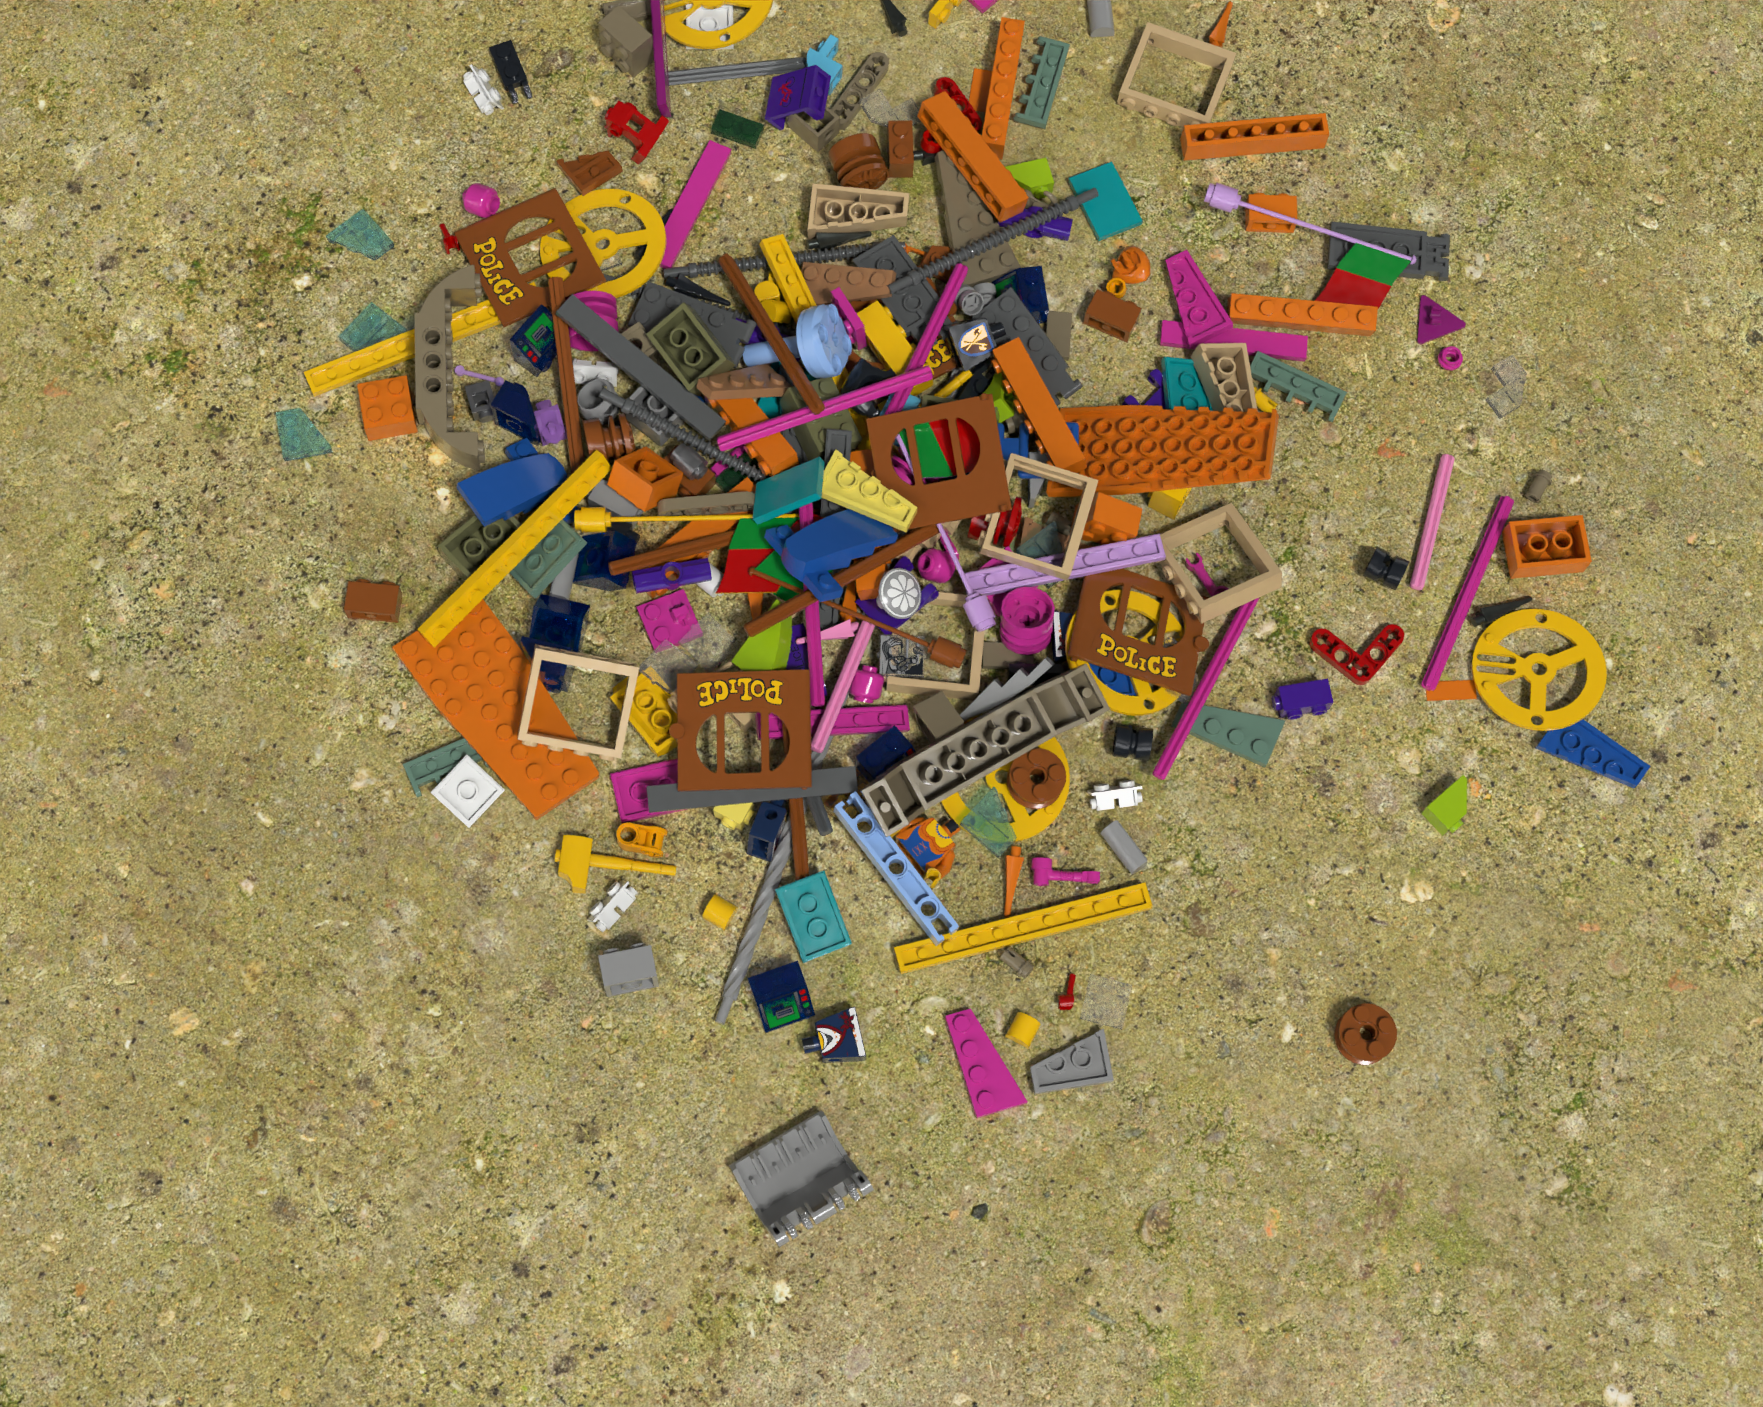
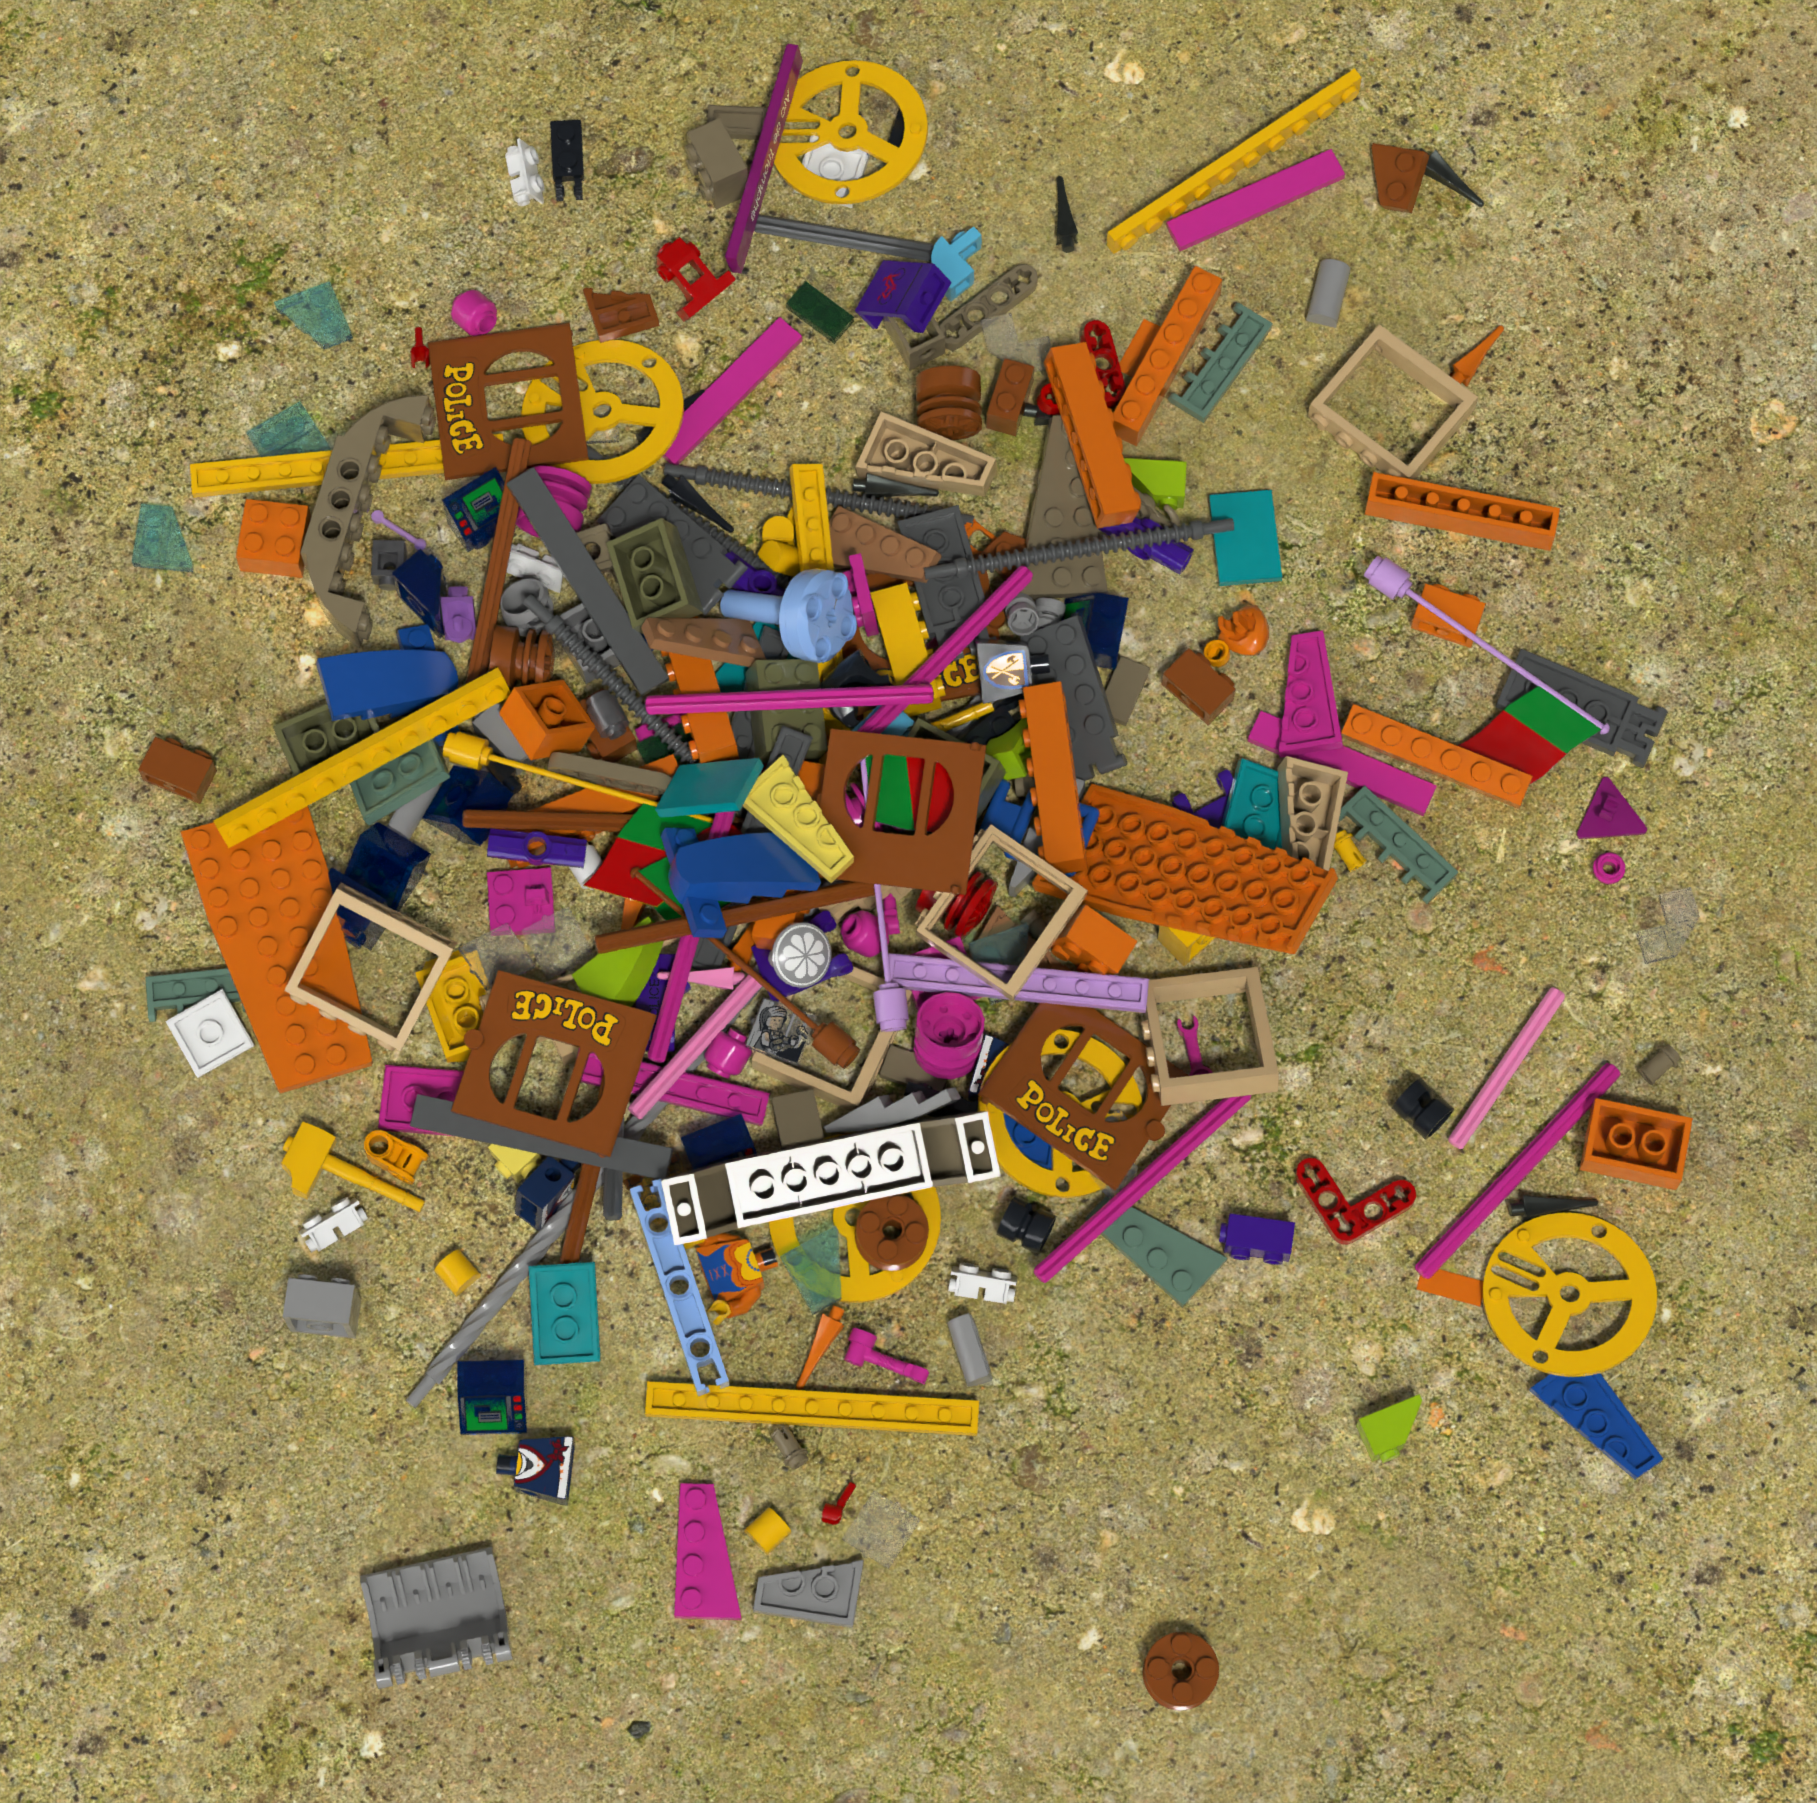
camera: 25 degrees right, 0 degrees up
dark orange axle [718,253,825,415] -> none

